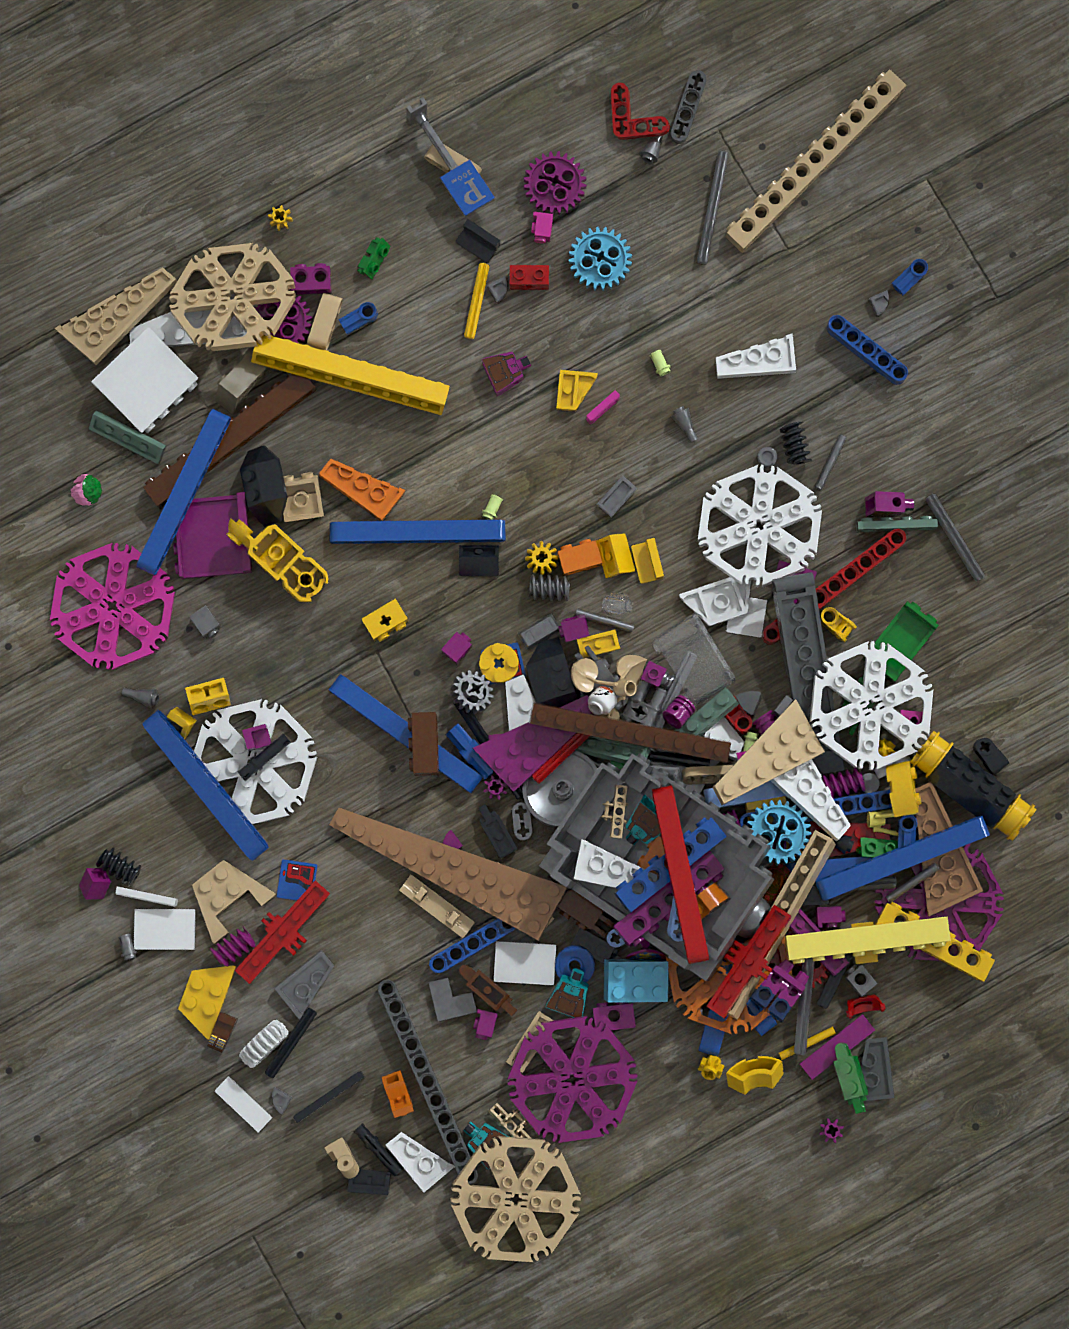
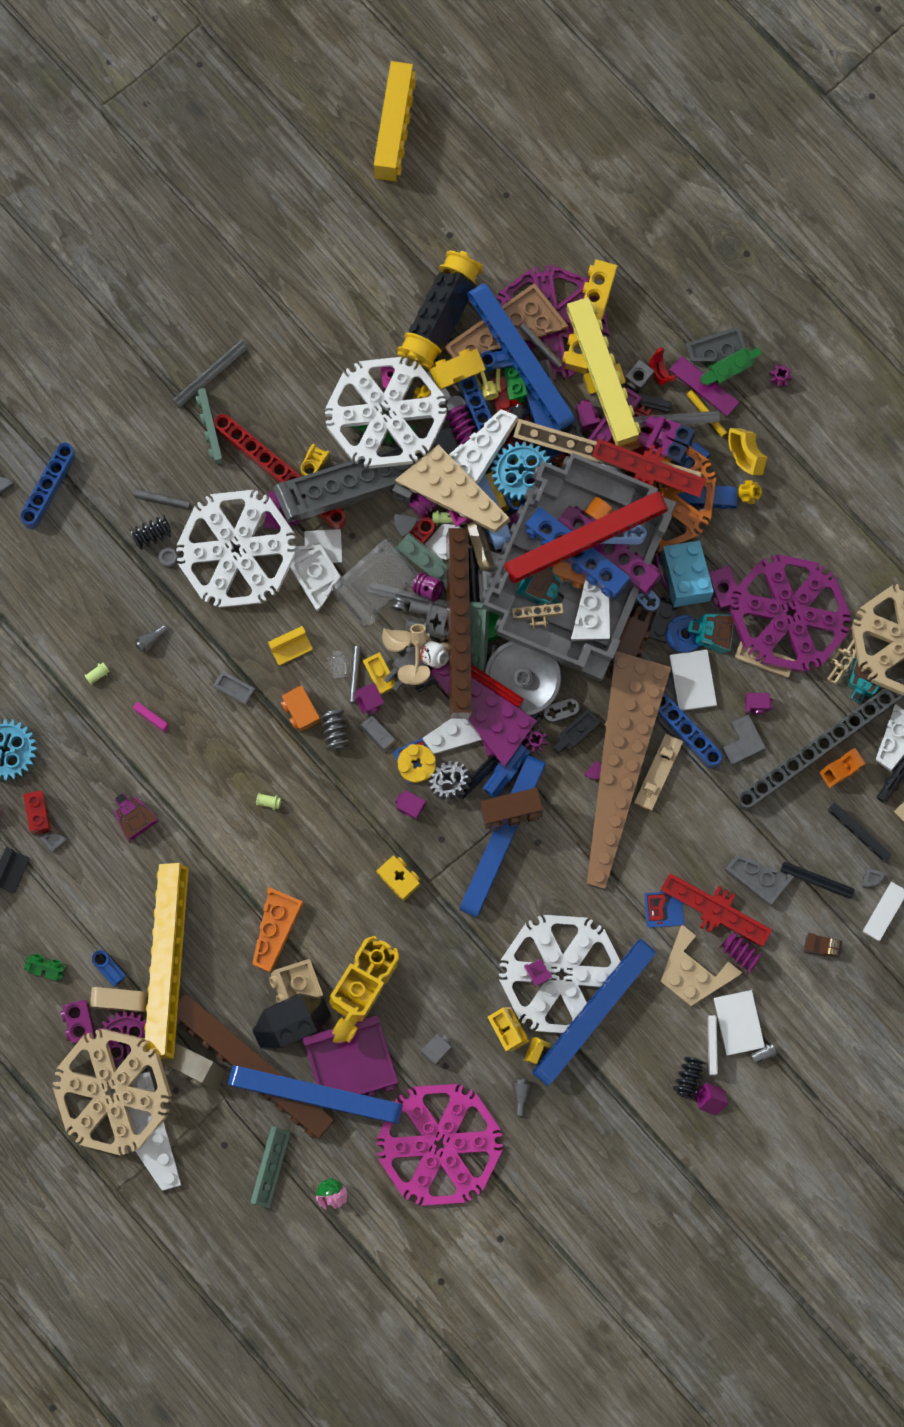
camera: 100 degrees left, 5 degrees down
tan wing [54,267,177,365] -> none
white panel [91,327,198,433] -> none
yellow wing [178,965,237,1040] -> none
black pin [237,733,291,782] -> none
white gear [239,1020,289,1068] -> none
yellow gear [268,205,293,231] -> none
blue beam [329,520,506,544] -> none
black panel [459,545,499,576] -> none
reddish brown hinge [459,965,517,1016] -> none
yellow axle [464,263,489,339] -> none
yellow gear [525,541,559,575] -> none
black wedge [526,637,577,708] -> none
yellow wing [556,370,598,412] -> none
yellow panel [596,534,635,578] -> none
magenta brick [640,661,667,689] -> none
white wing [716,334,796,379] -> none
green panel [862,601,939,683] -> none
magenta torso [865,491,914,517] -> none
black piece [973,738,1009,776] -> none

